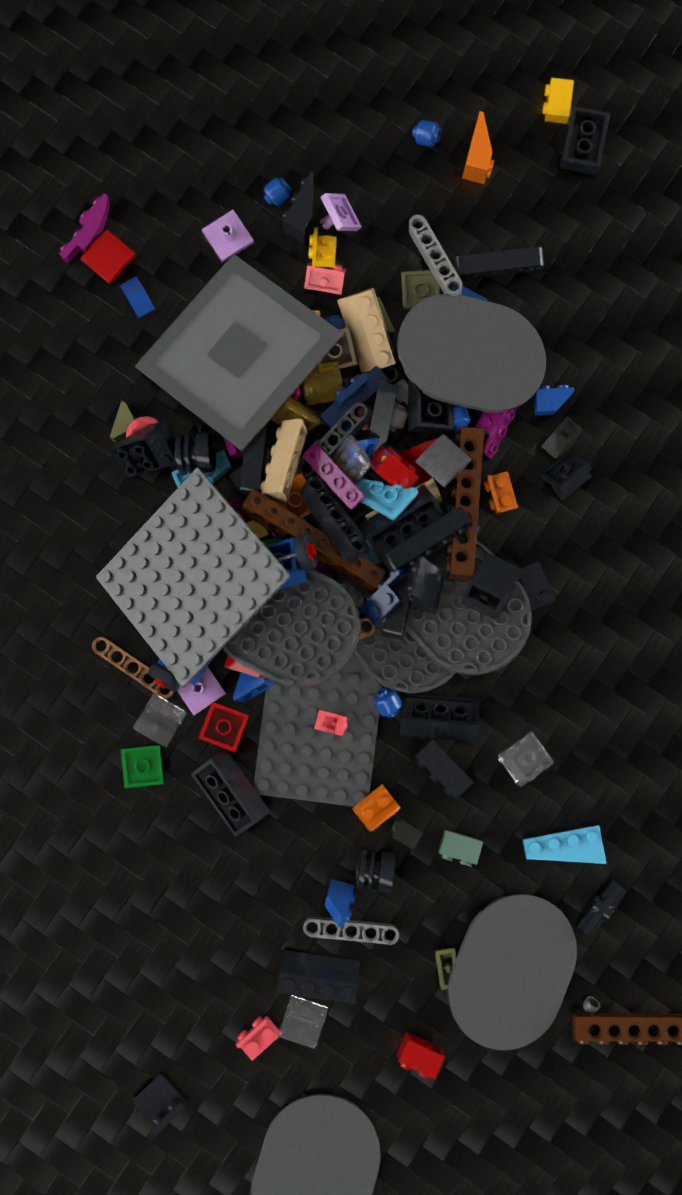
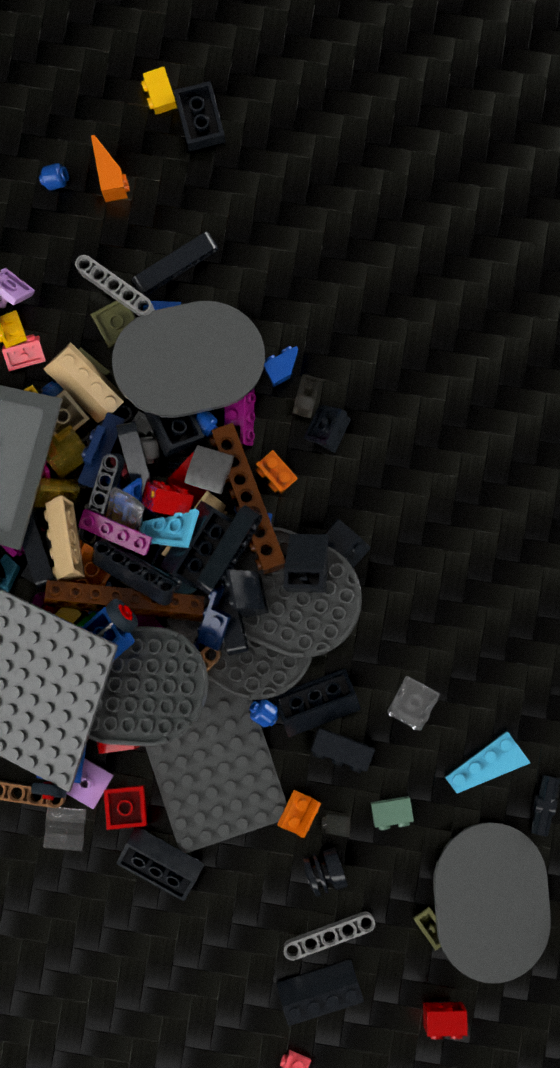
camera: 20 degrees left, 0 degrees up
green plate [121,745,164,788] -> none
blue slope [233,672,274,703] -> none
clear slope [278,995,328,1049] -> none
coral bracket [314,710,347,736] -> none
blue slope [324,879,356,928] -> none

